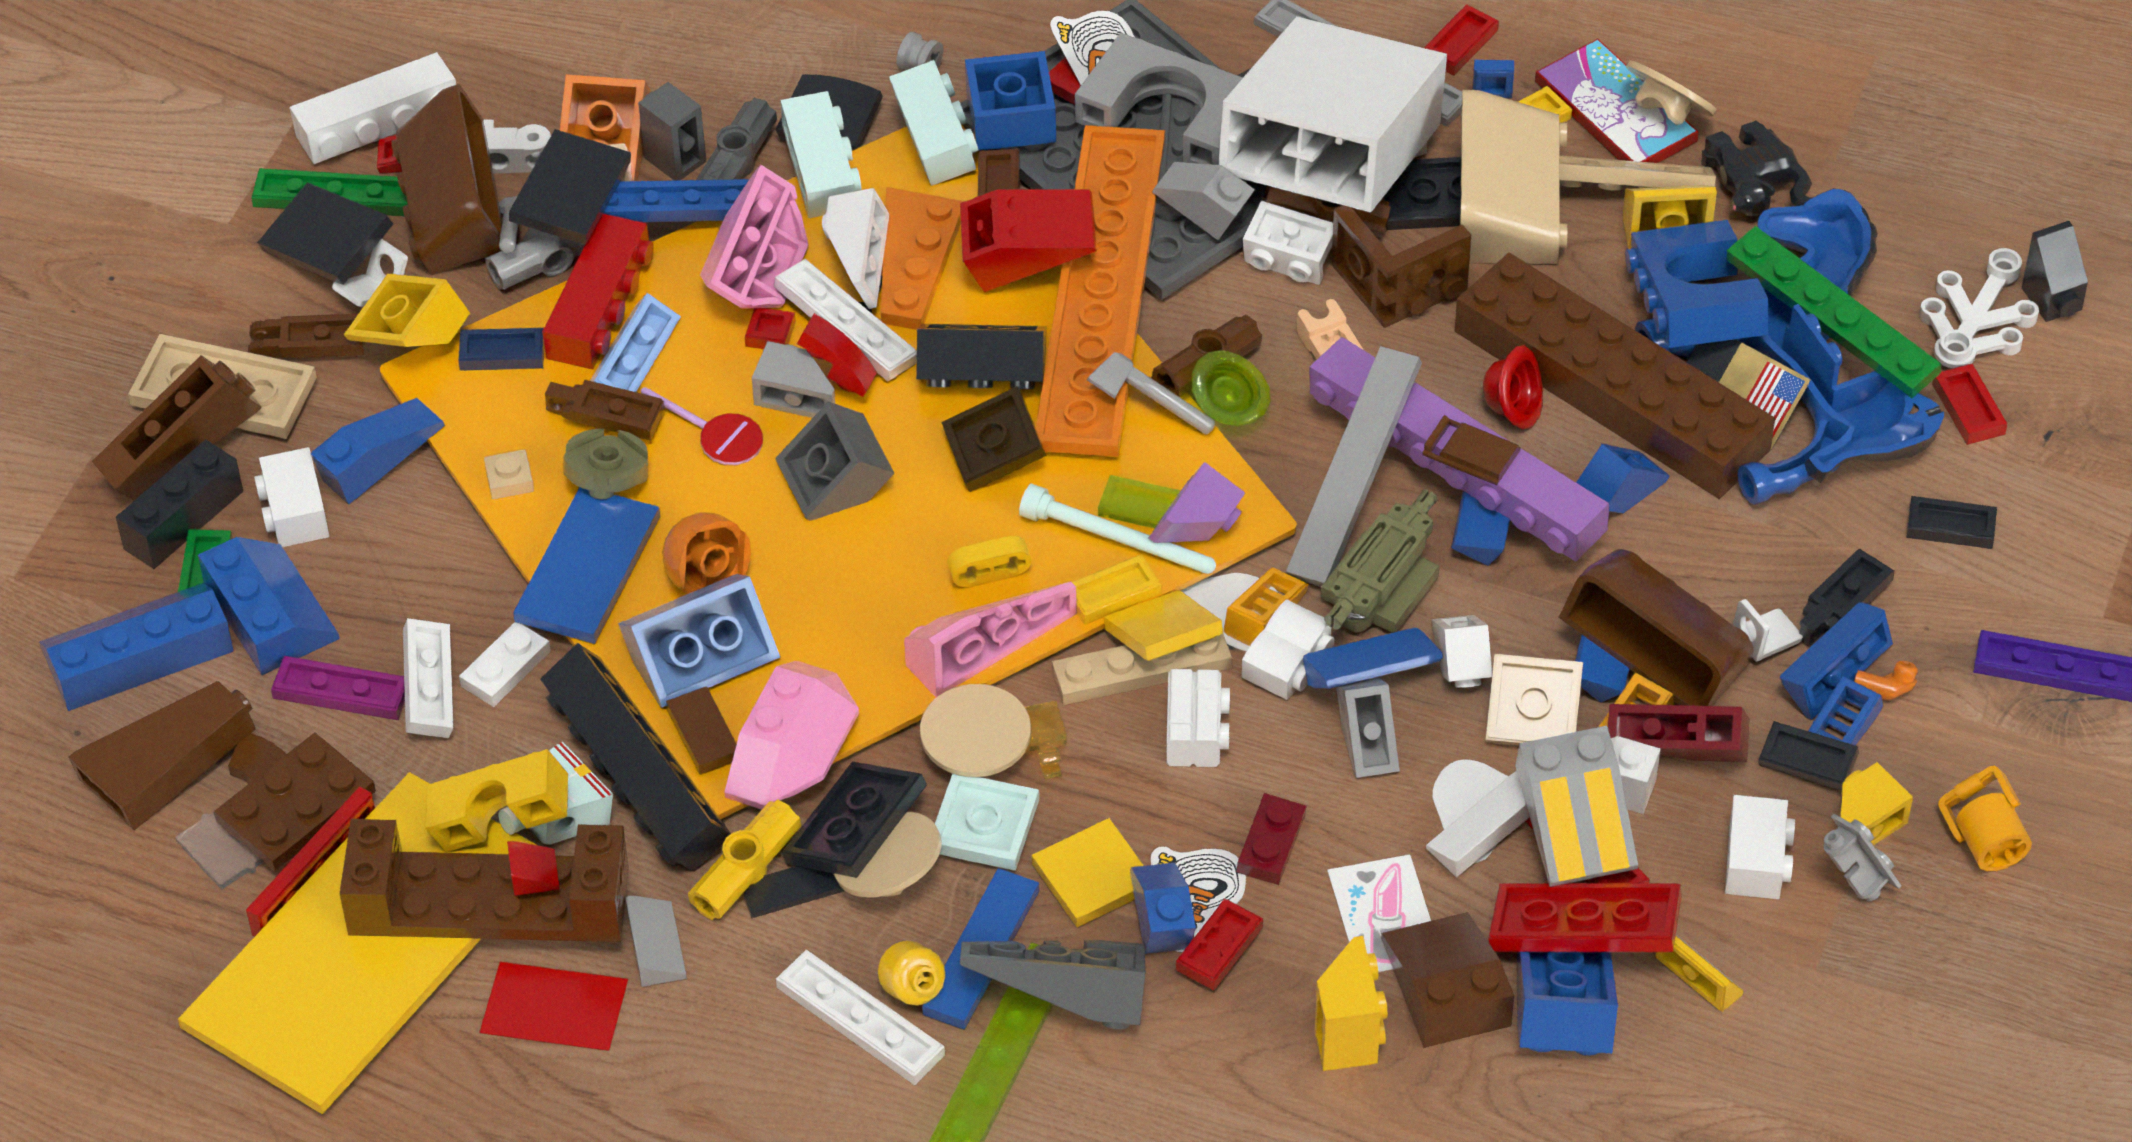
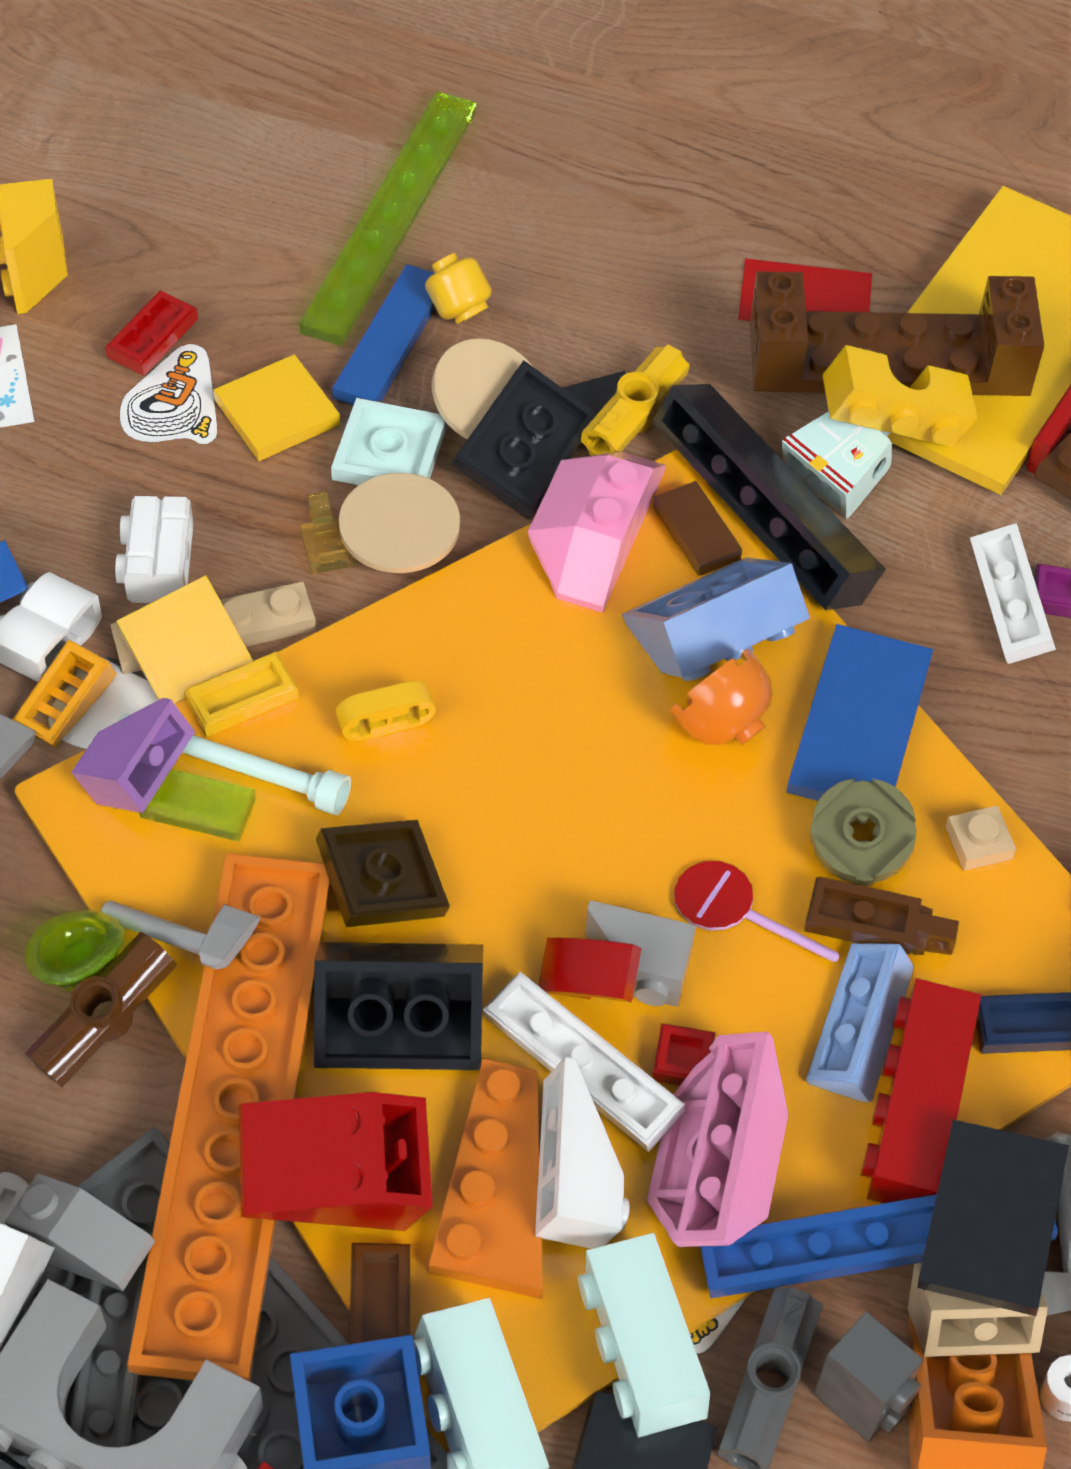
camera: 175 degrees right, 5 degrees up
white plate [459,622,551,707] -> none
red slope [507,841,560,896] -> none
light grey slope [625,896,687,987] -> none
dark grey slope [775,401,894,520] -> none
white tile [776,950,945,1085] -> none
bright pink wedge [904,582,1077,697] -> none
dark grey wedge [960,940,1145,1029] -> none
blue slope [1130,863,1196,954] -> none
dark red plate [1236,793,1307,885] -> none

